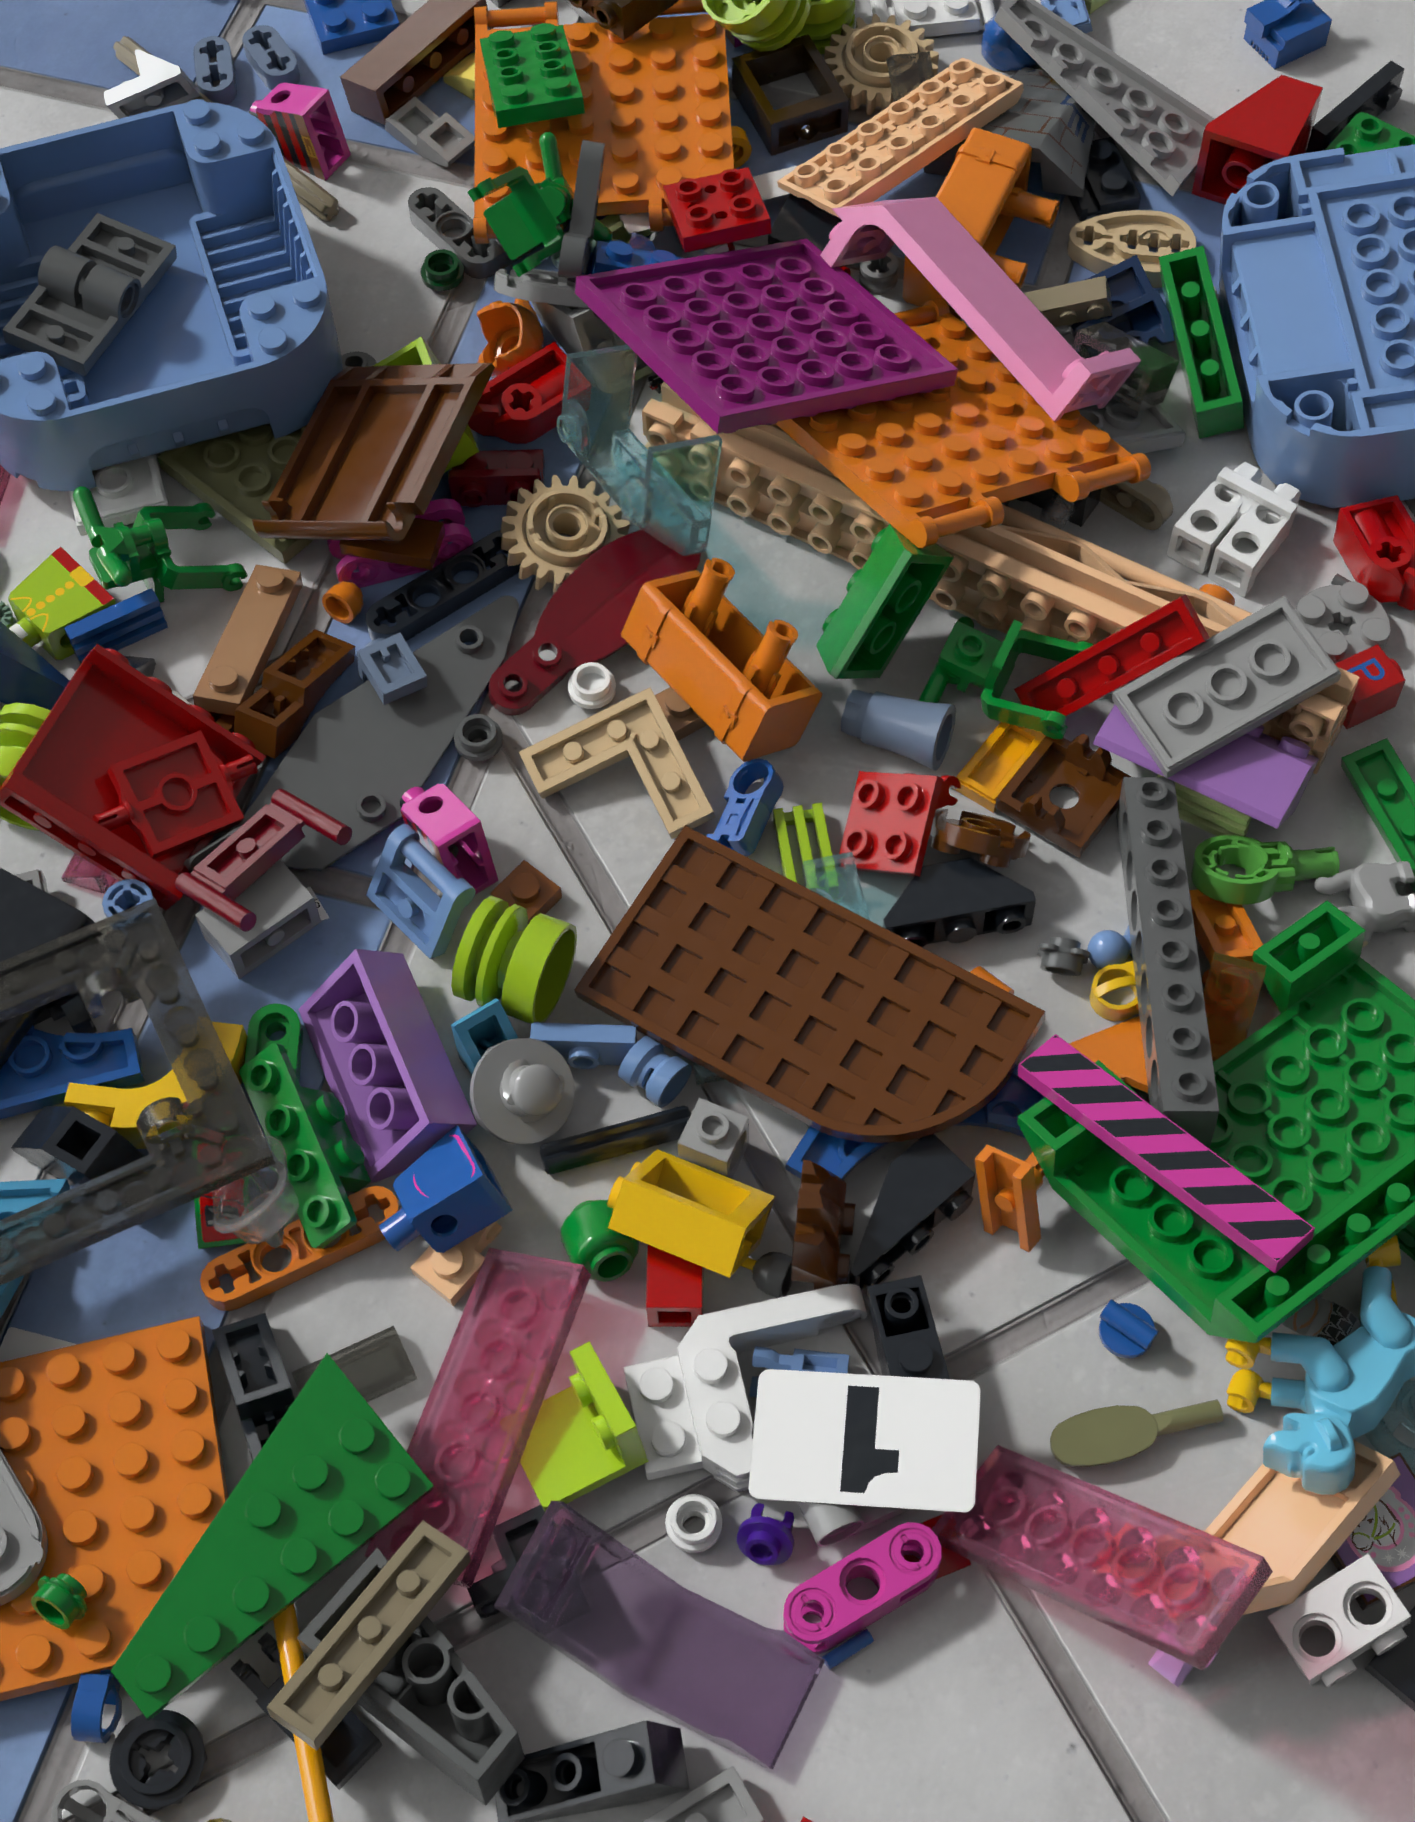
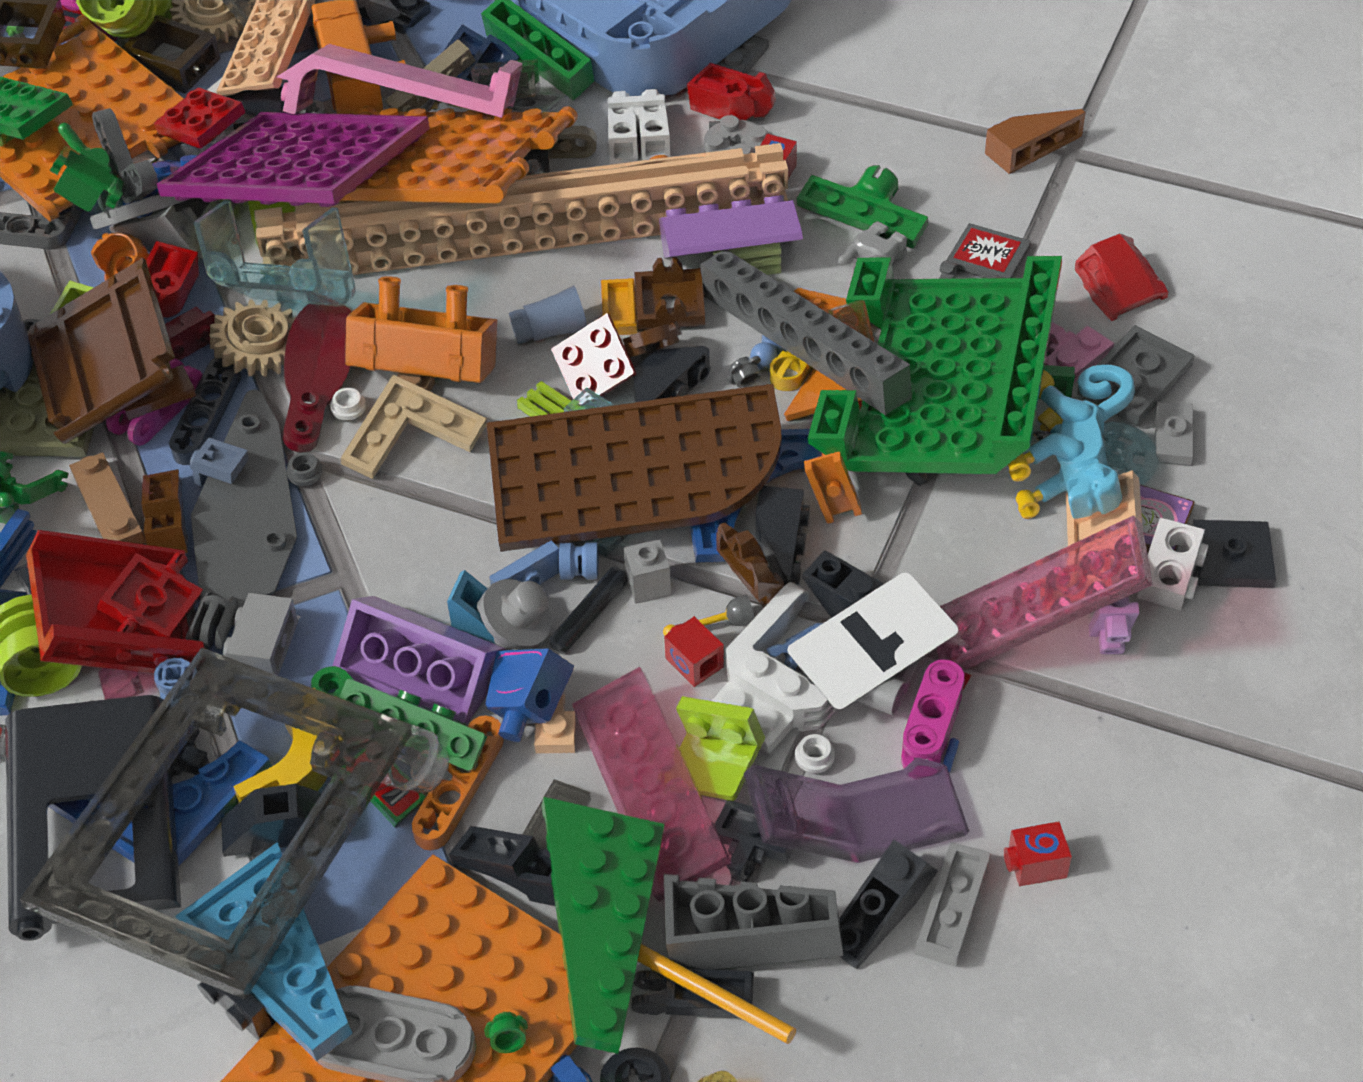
camera: 40 degrees left, 10 degrees down
dark red plate [175,789,352,932] -> none
dark tan plate [267,1521,471,1751] -> none
orange hinge [322,581,364,624] -> none
medium blue plate [366,824,476,959] -> none
dark pink torso [400,784,499,895] -> none
dark green plate [421,249,464,291] -> none
lime wheel [451,896,577,1024] -> none
dark orange plate [490,860,562,924] -> none
green head [560,1200,639,1282] -> none
yellow window [607,1149,775,1278] -> none
blue piece [707,759,784,856] -> none
dark purple plate [736,1503,794,1565] -> none
green slope [816,524,954,679] -> none
green piece [918,616,1093,739] -> none
red plate [1014,594,1210,716] -> none
dark pink tile [1018,1034,1315,1273] -> none
olive piece [1050,1399,1223,1467] -> none
tan piece [1067,210,1196,288] -> none
blue plate [1099,1299,1159,1358] -> none
light grey tile [1112,596,1341,779] -> none
bright green pin [1191,835,1340,905] -> none

